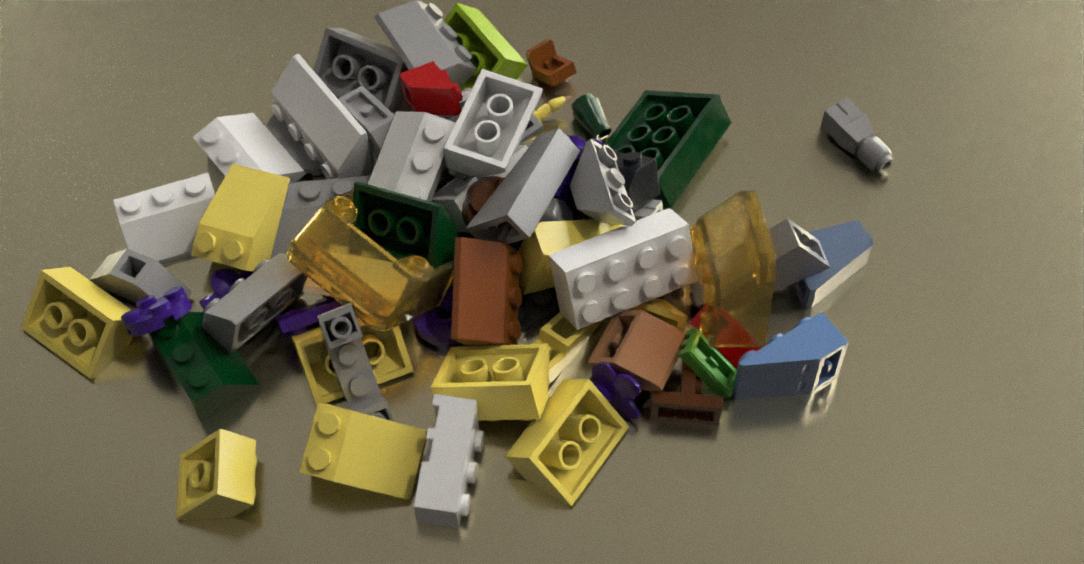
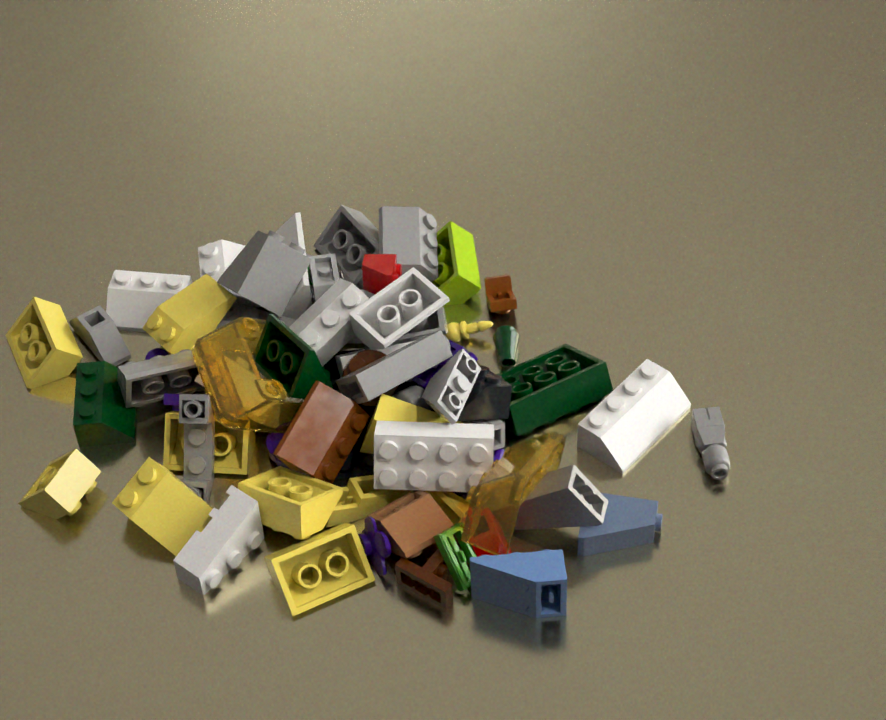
camera: 30 degrees right, 10 degrees down
dark purple plate [121,286,192,336] -> none
none -> light grey slope [217,230,312,317]
none -> white slope [577,359,691,474]

